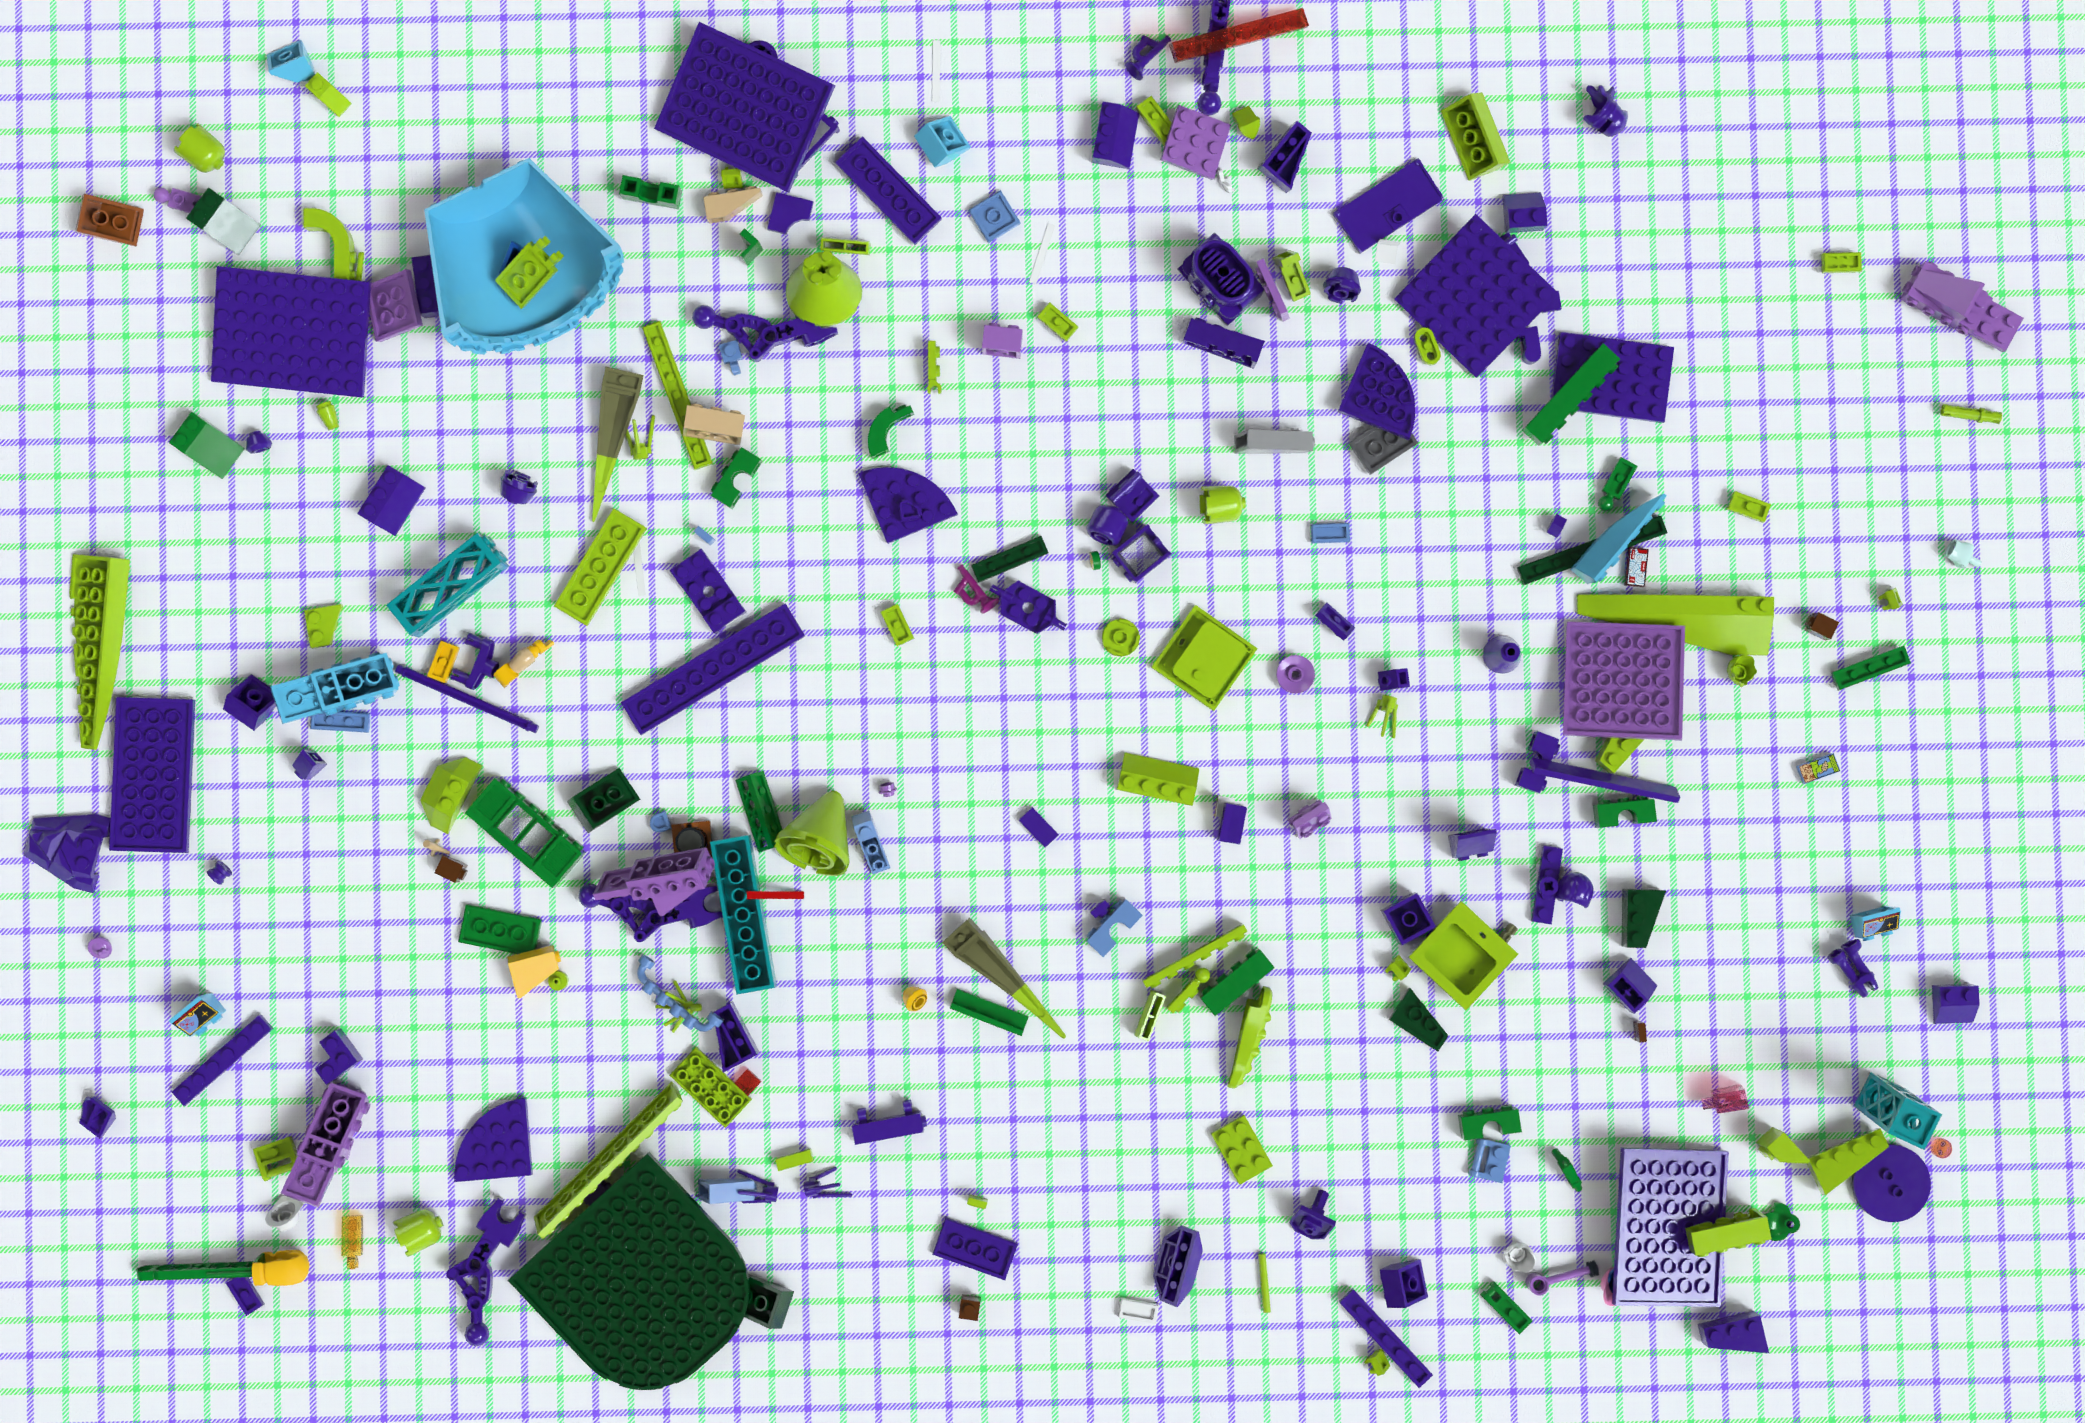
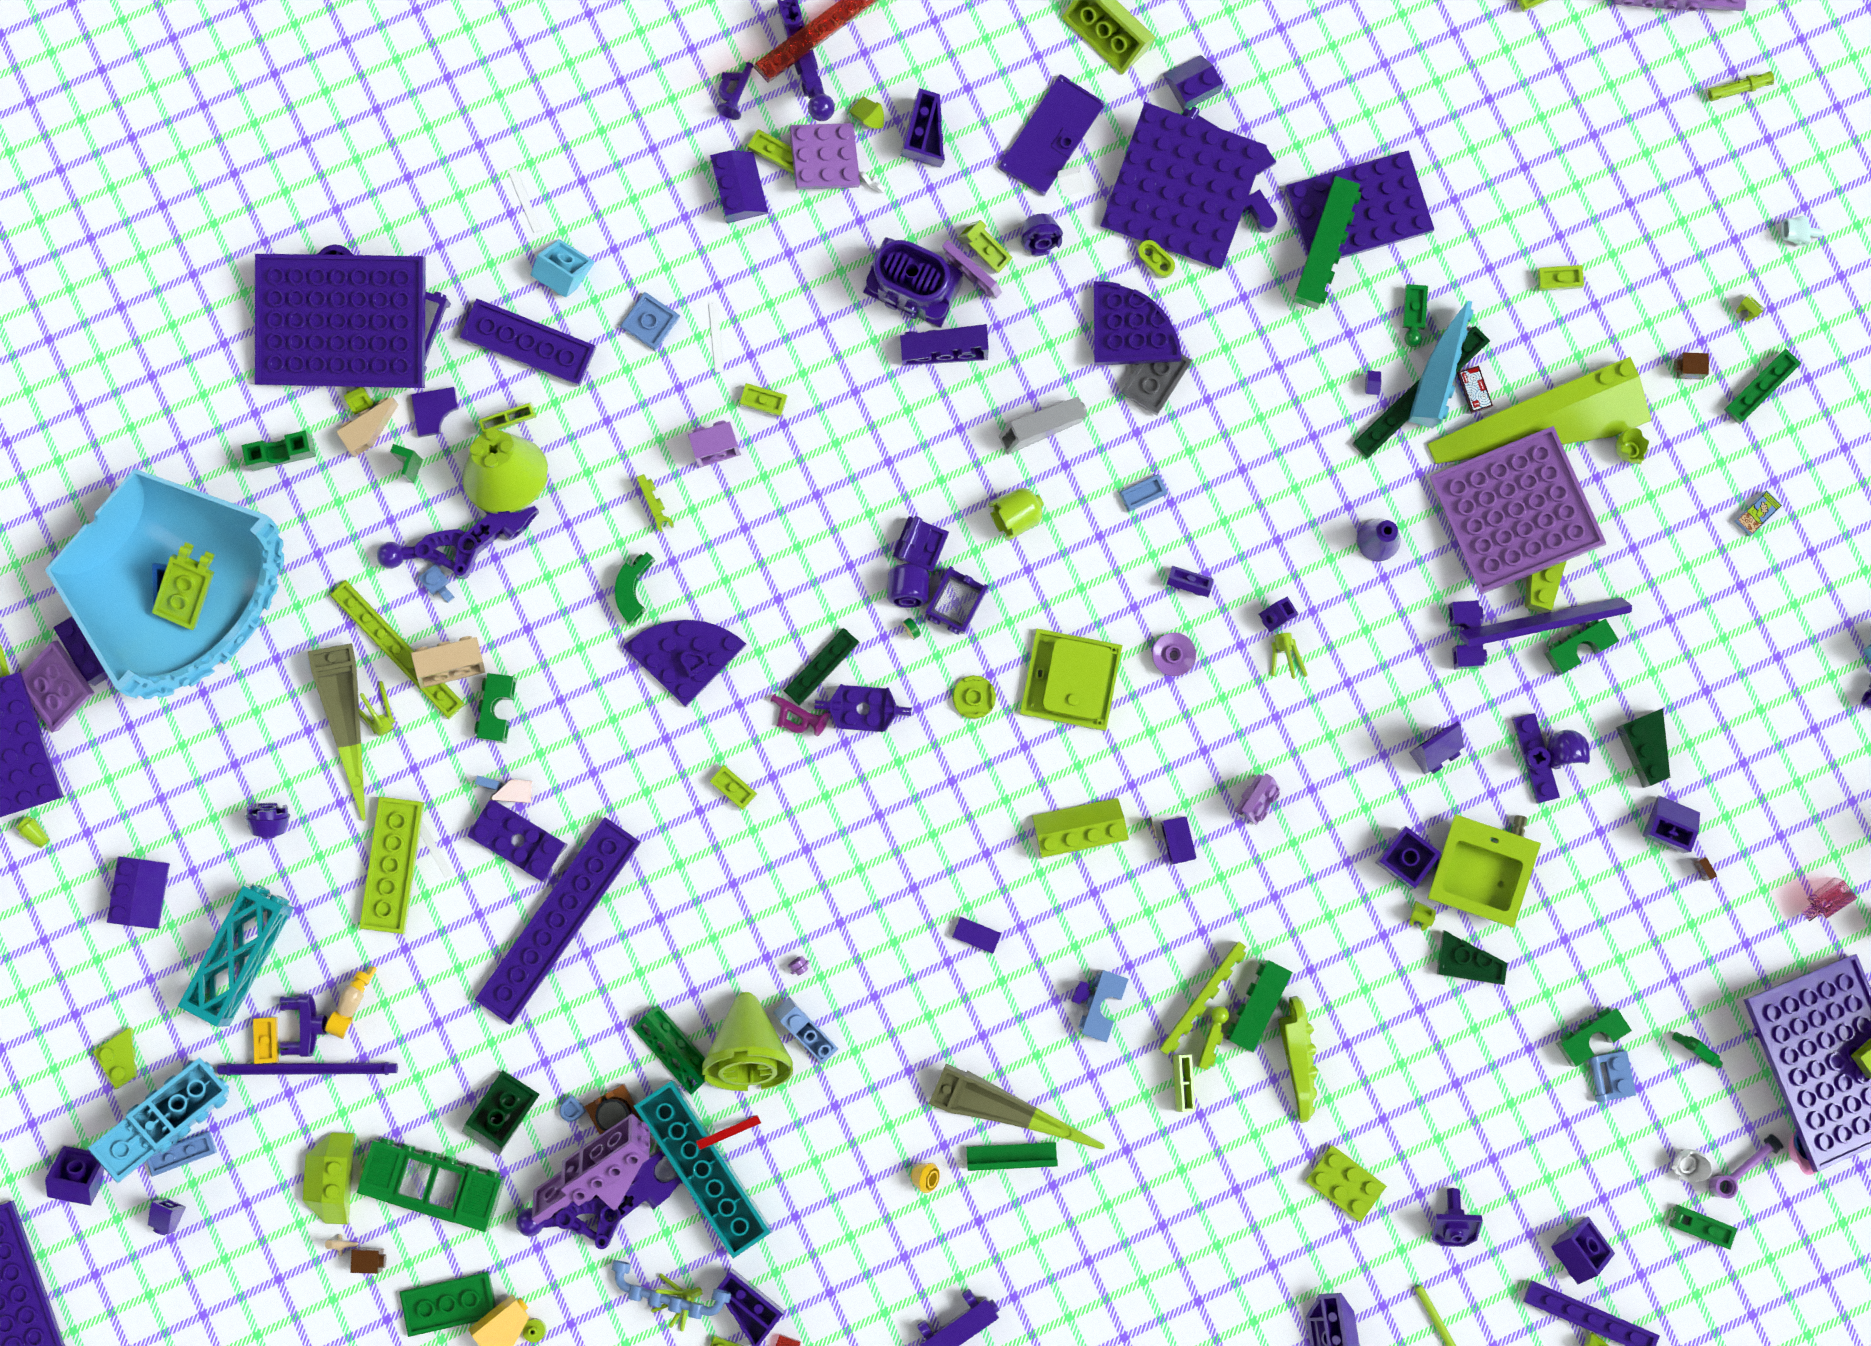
camera: 20 degrees left, 5 degrees down
none -> tile [489,779,532,803]

